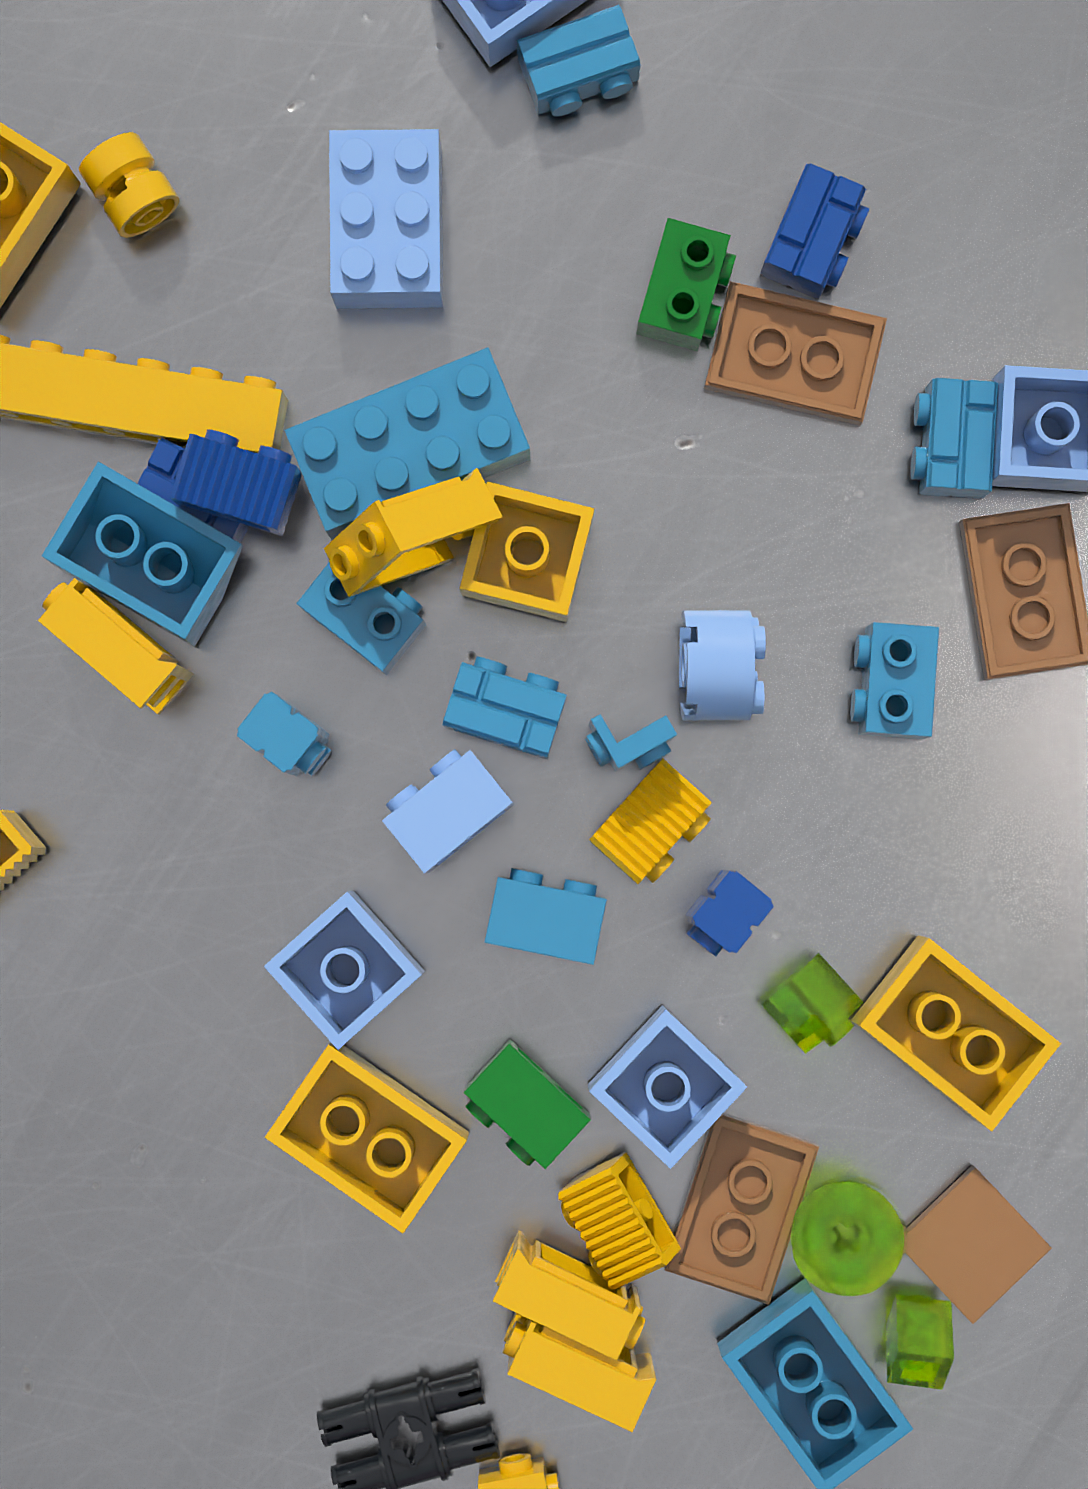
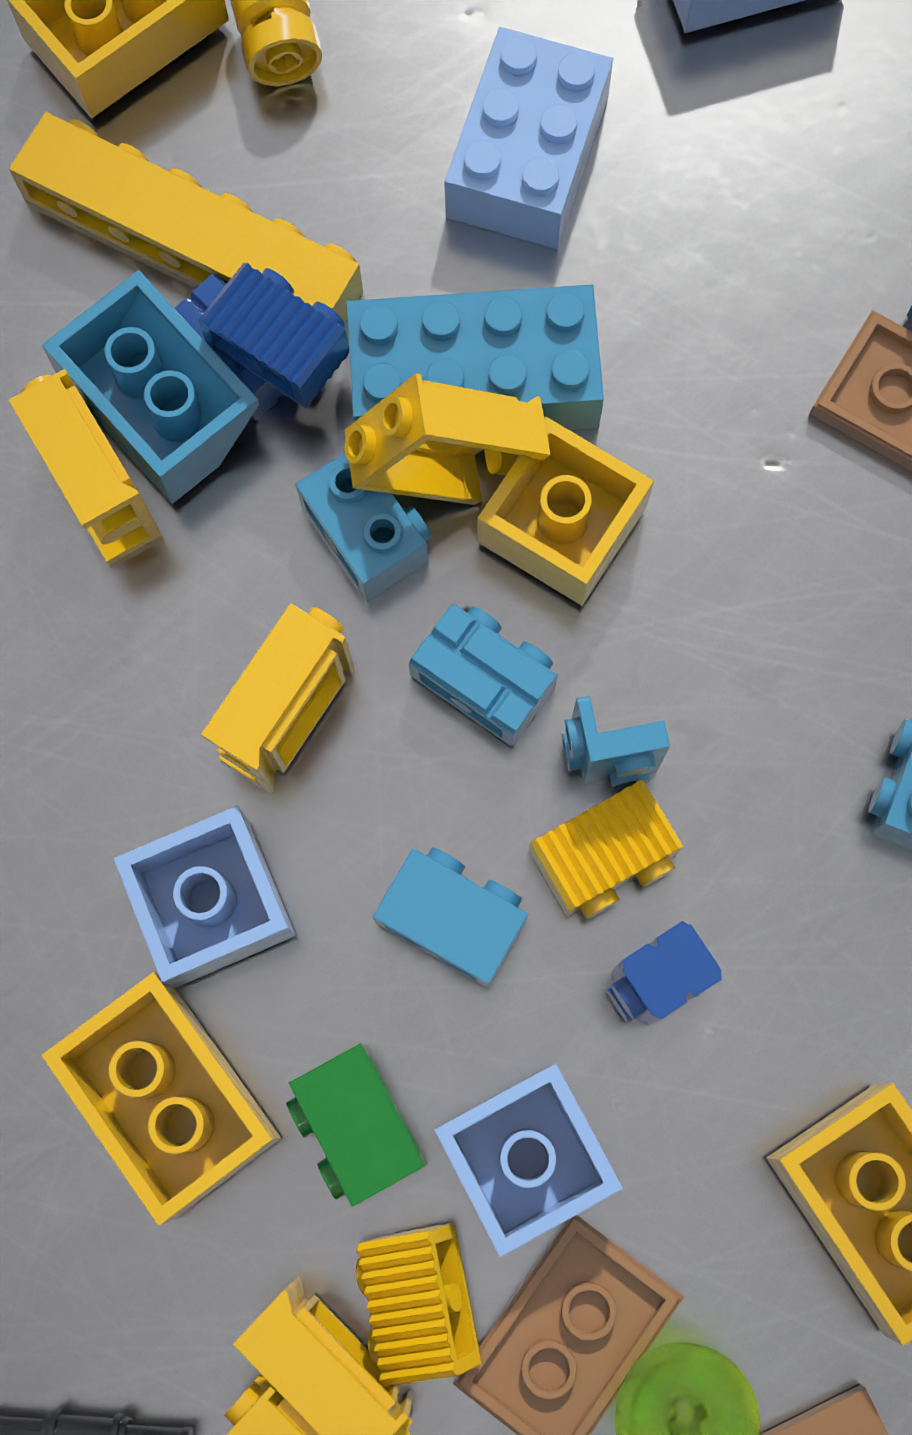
camera: 20 degrees right, 10 degrees down
dark azure brick [237,692,332,776] -> none
light blue brick [382,749,514,874] -> none
dark azure brick [517,5,641,116] -> none
green brick [636,218,736,351] -> none
light blue brick [679,610,766,721] -> none
clear neon green brick [761,953,864,1054] -> none
none -> yellow window [201,603,355,794]

